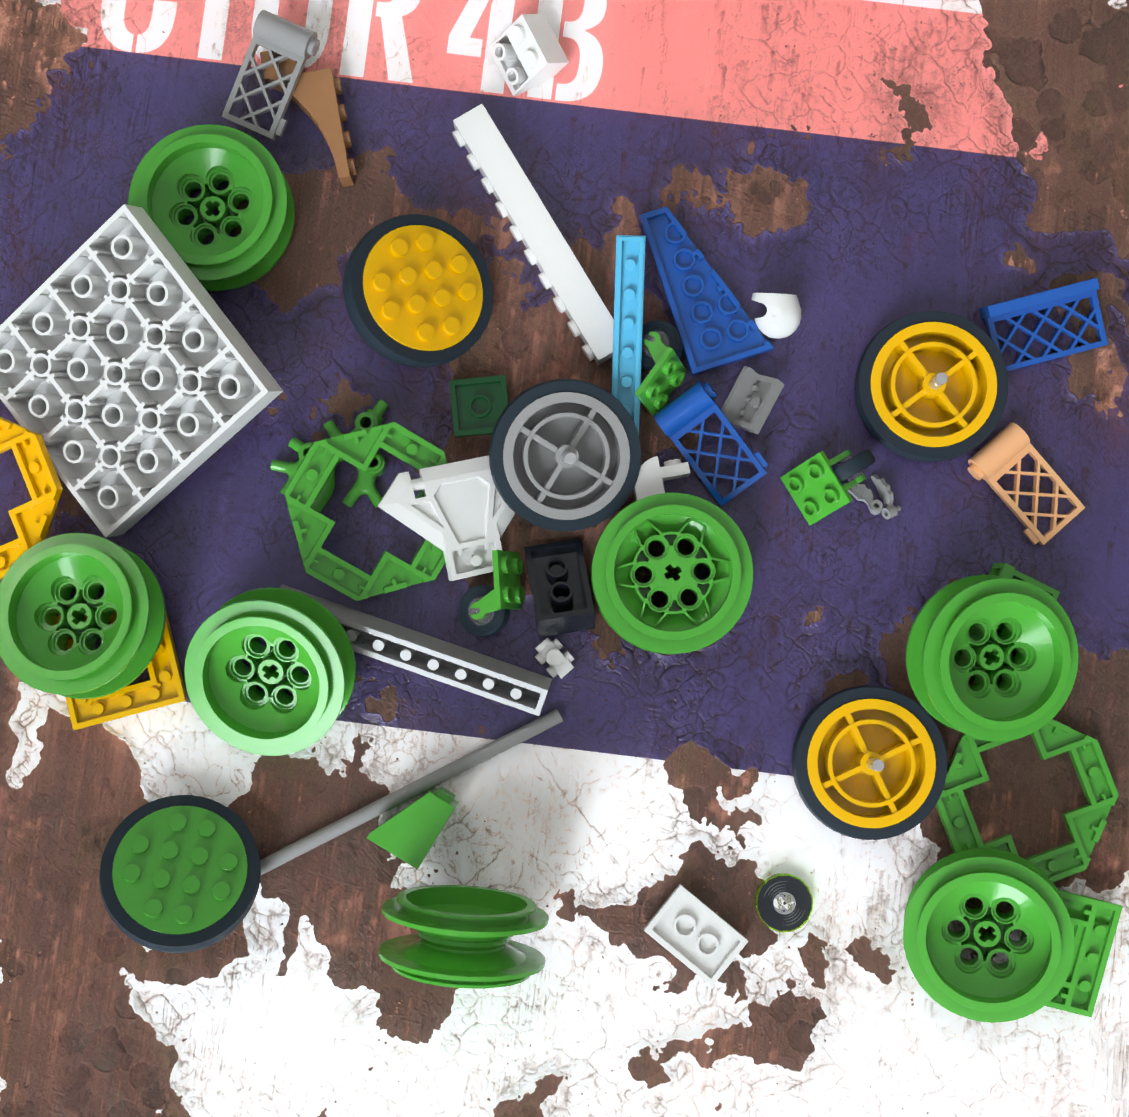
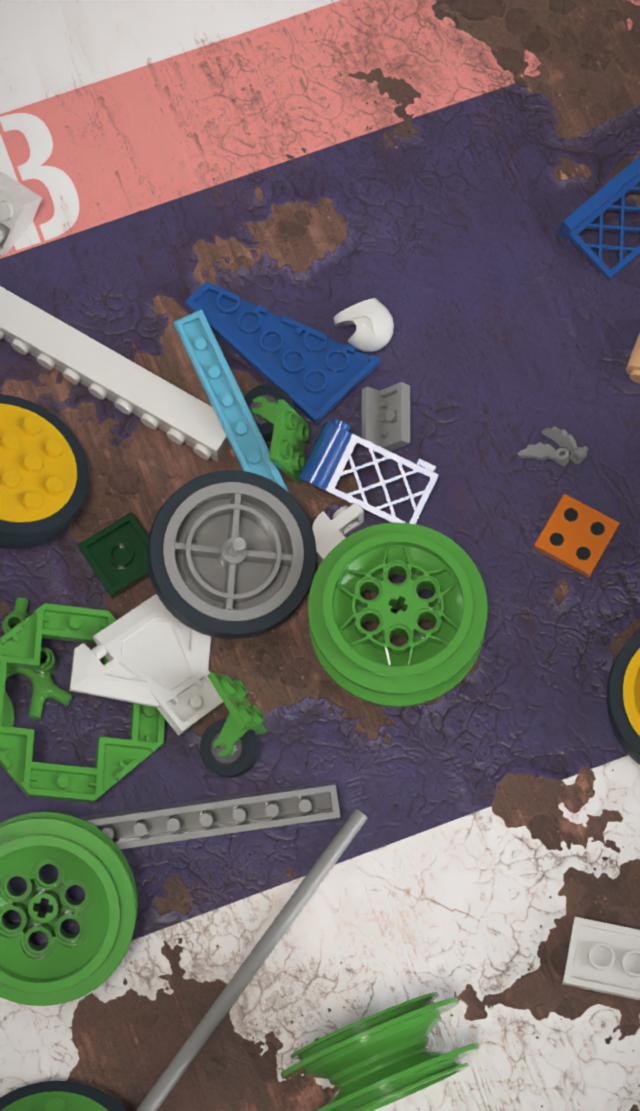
camera: 25 degrees left, 15 degrees down
bright green slope [367,787,459,869] -> none
black slope [524,539,595,638] -> none
white piece [535,637,575,679] -> none
bright green plate [780,449,876,526] -> none
yellow wheel [854,311,1008,462] -> none
none -> orange tile [533,494,620,578]

